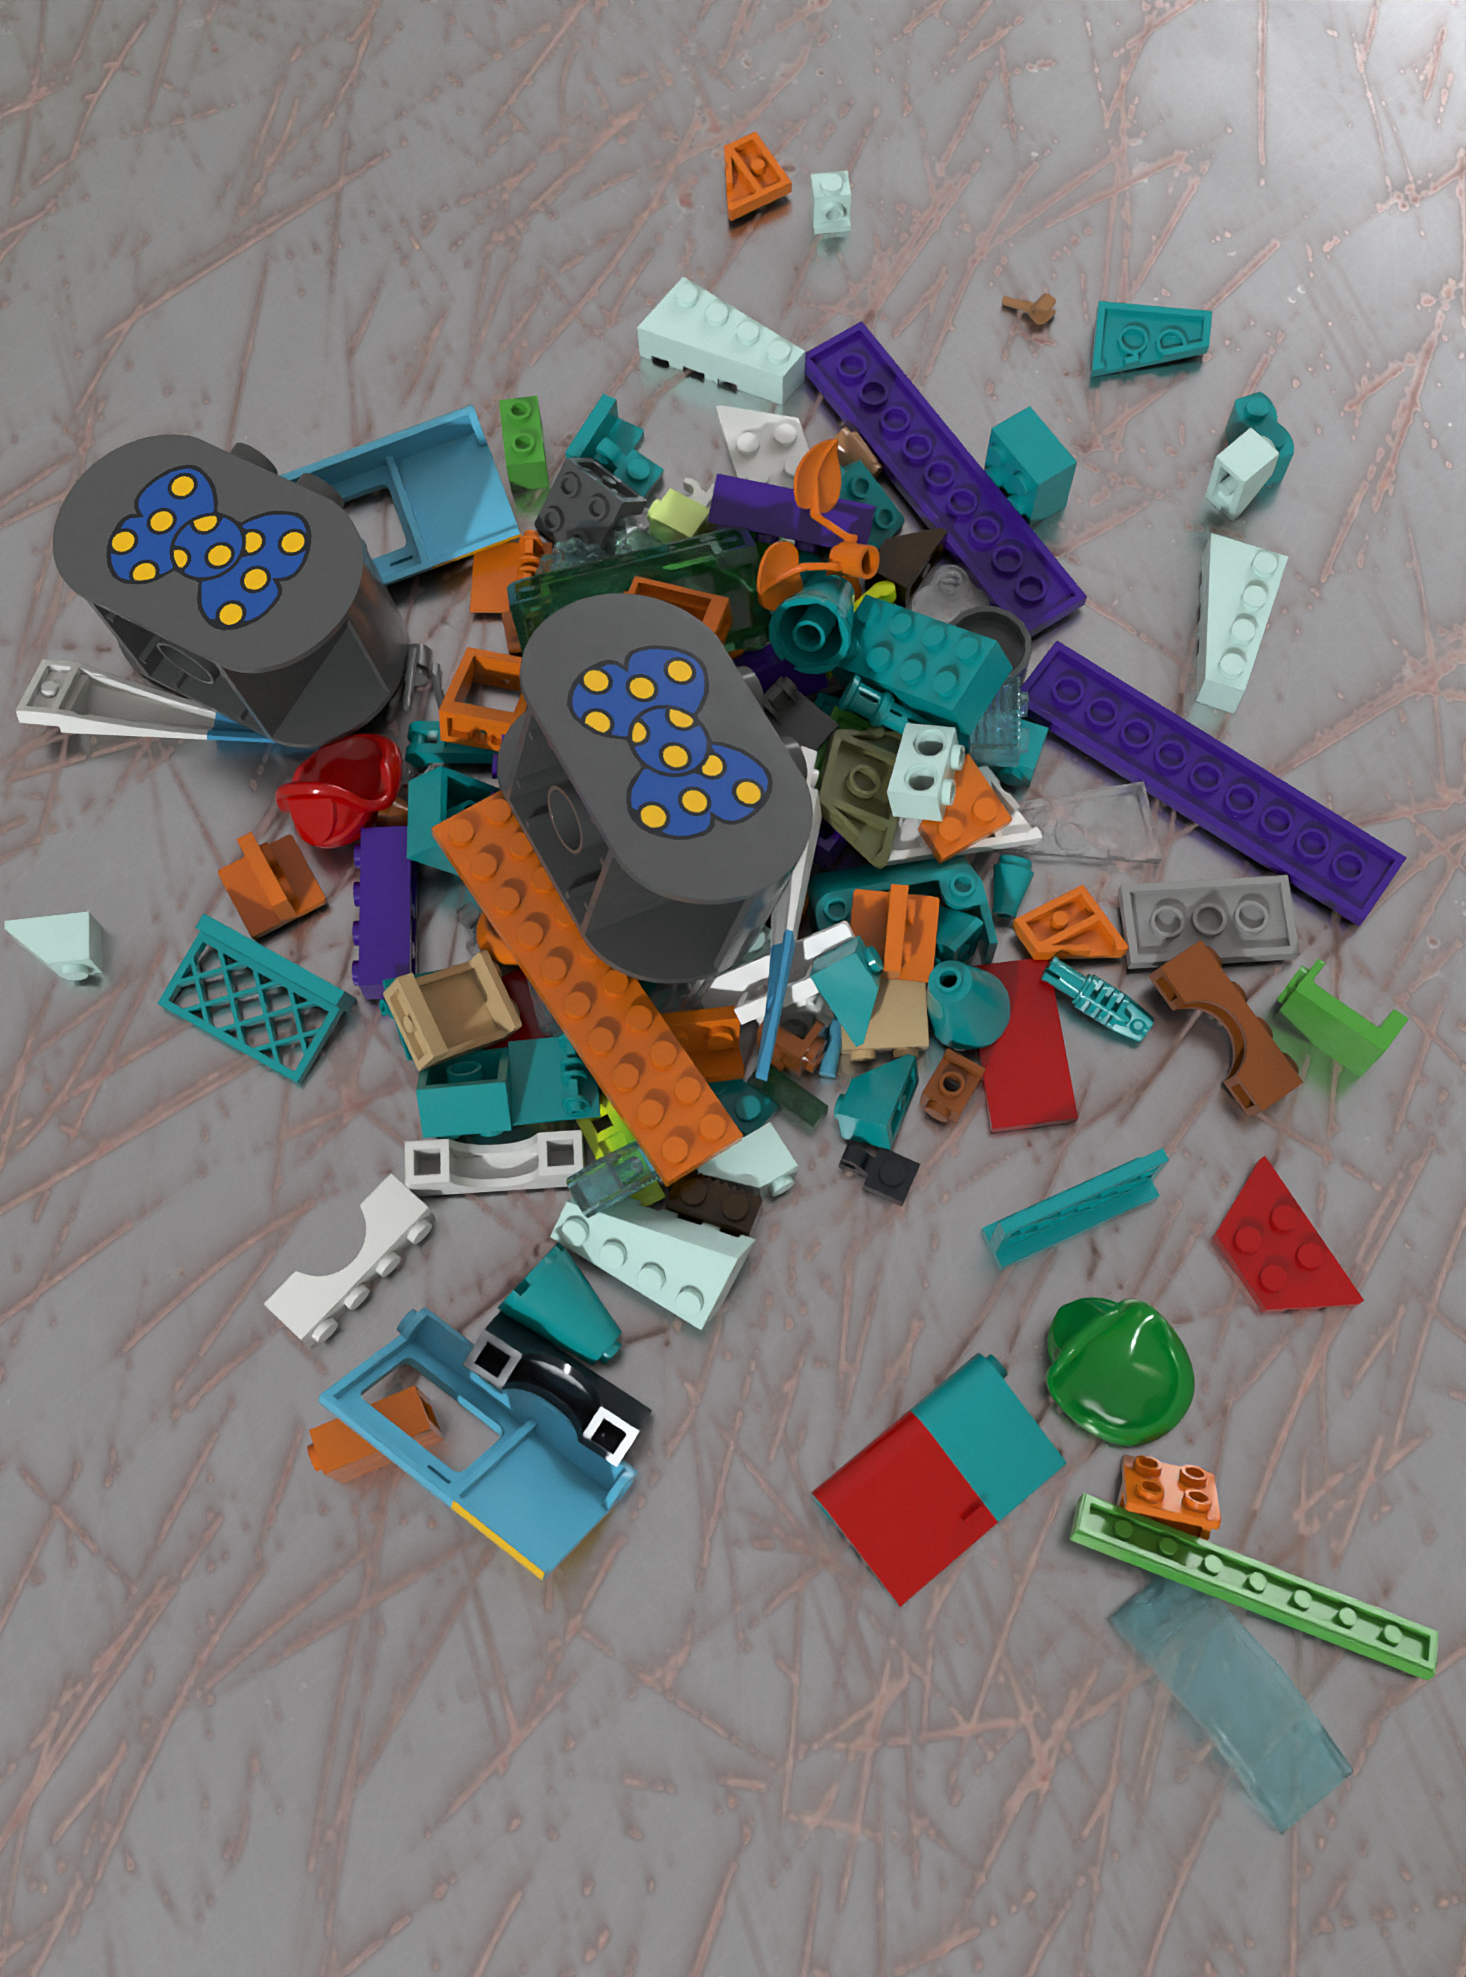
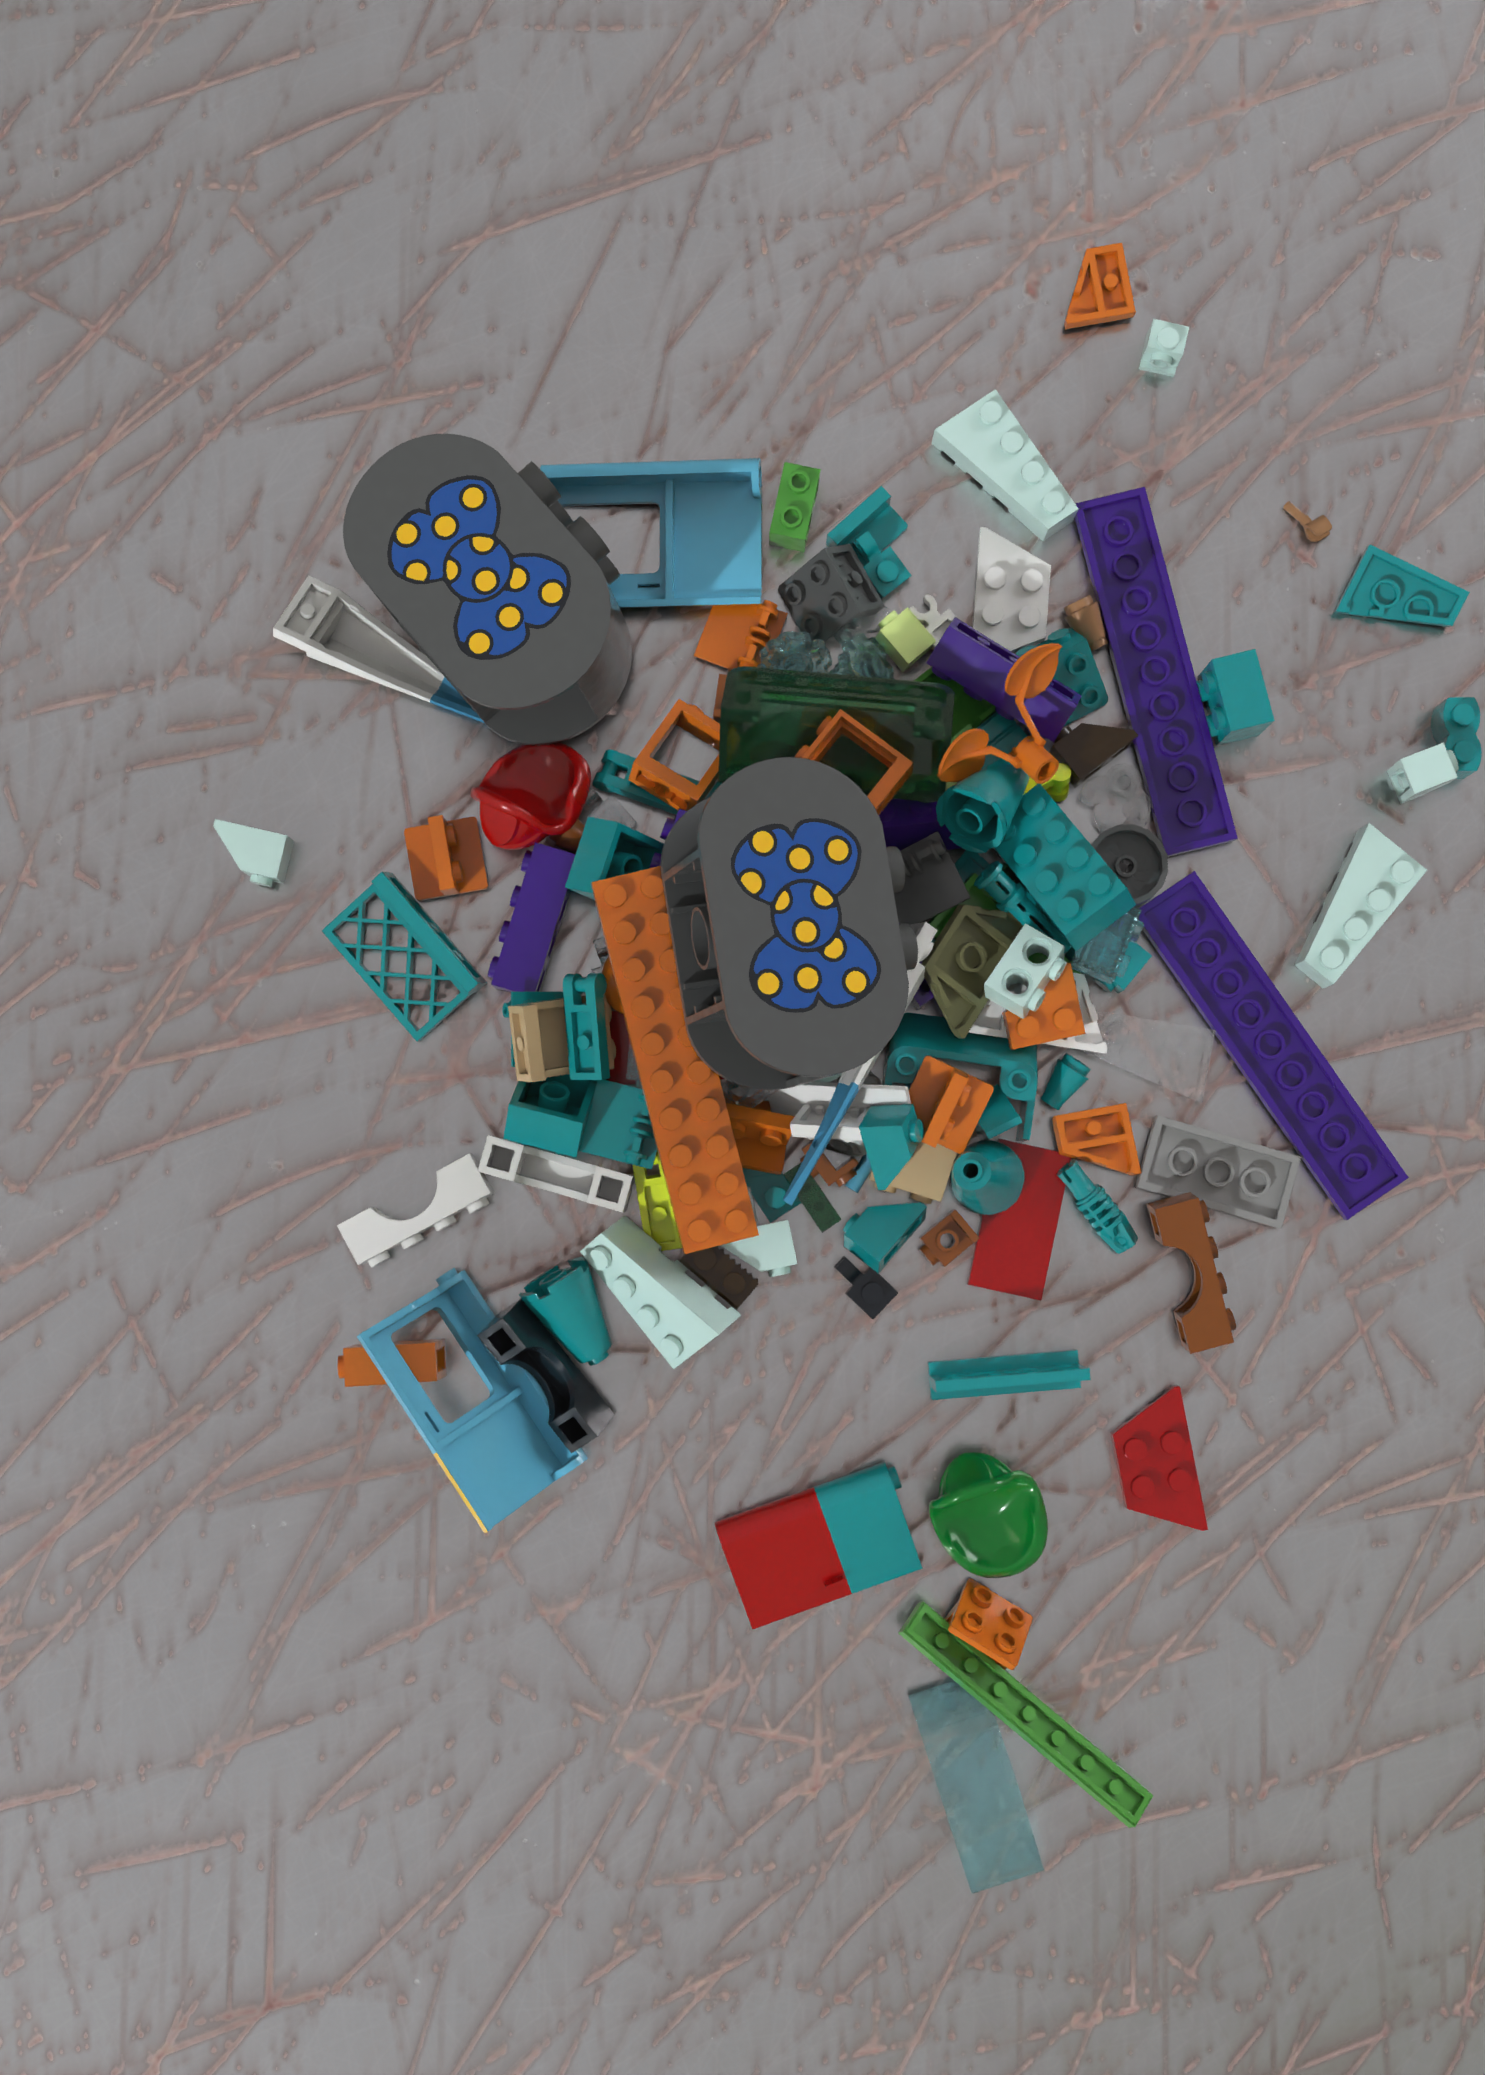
camera: 20 degrees right, 15 degrees up
dark grey plant [386,644,445,723] -> none
clear light blue brick [566,1141,660,1218] -> none
bright green panel [1274,958,1409,1077] -> none
none -> teal plate [563,973,610,1080]

